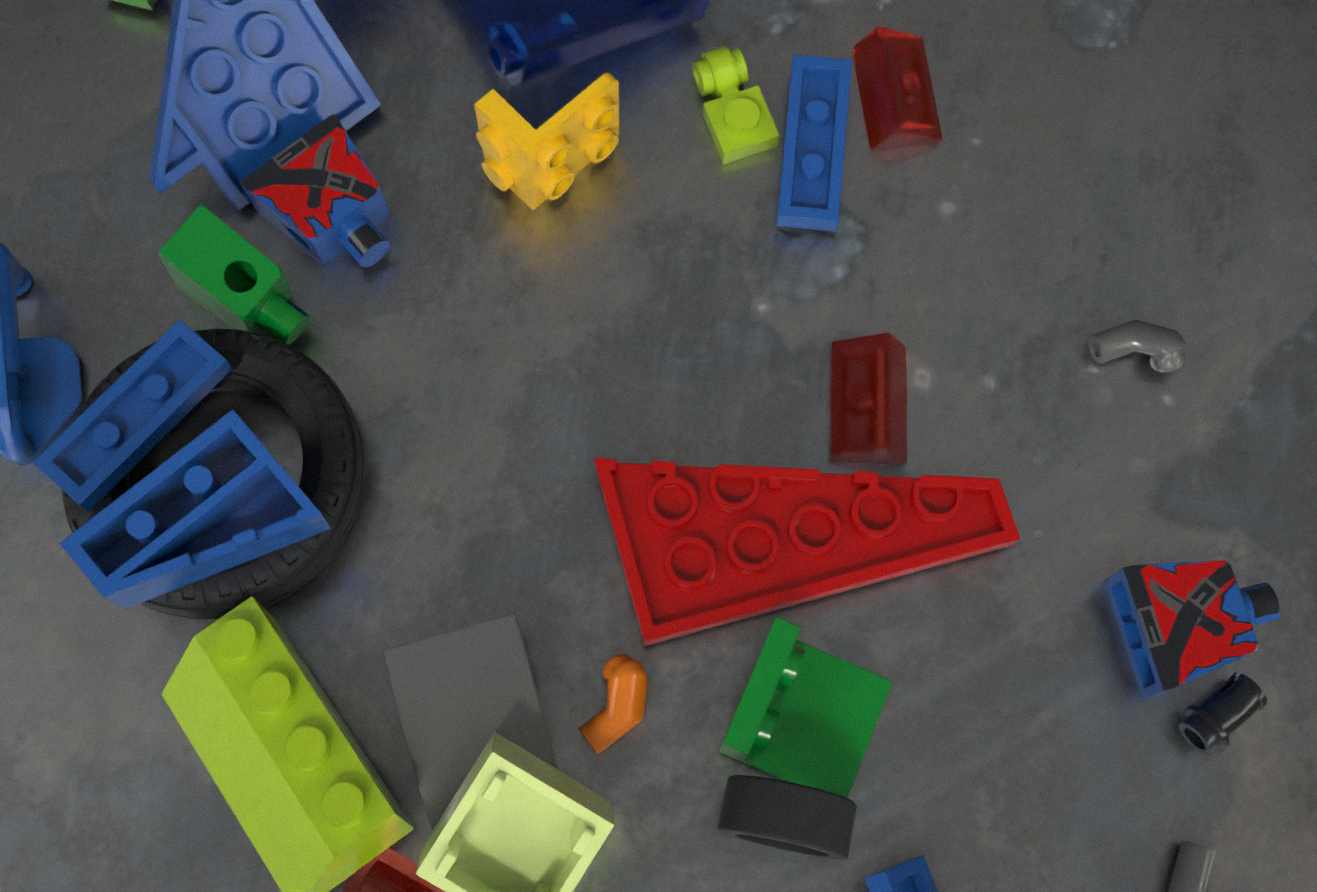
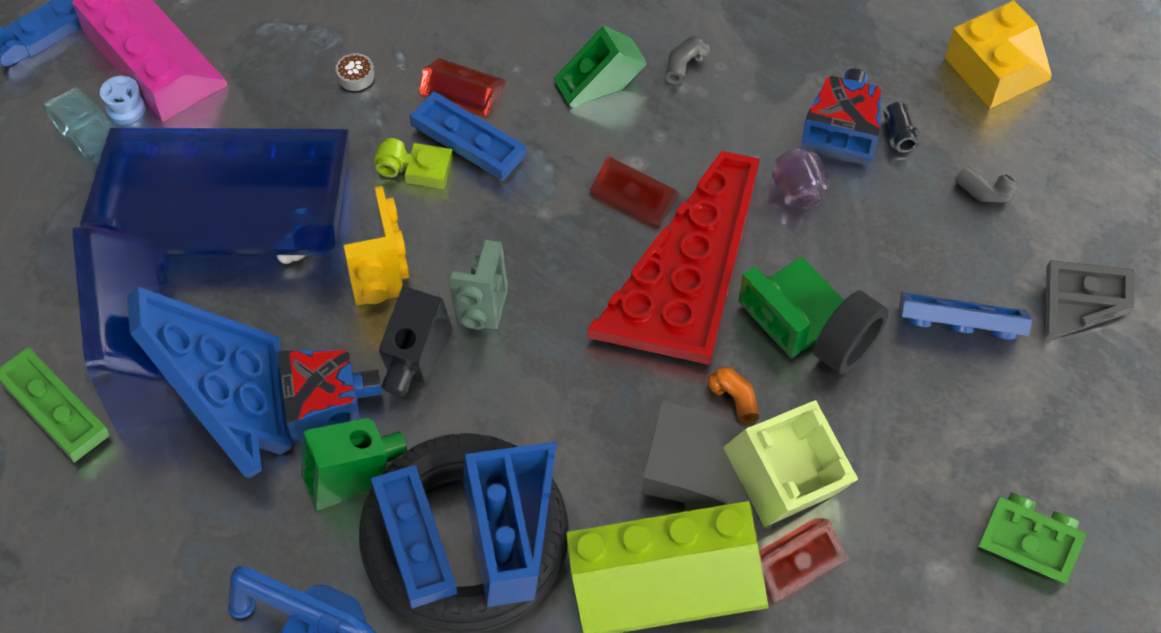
camera: 60 degrees left, 15 degrees down
none -> black torso [379,286,453,397]
none -> sand green bracket [448,240,508,330]
none -> green slope [553,26,647,107]
none -> clear purple head [771,147,830,209]

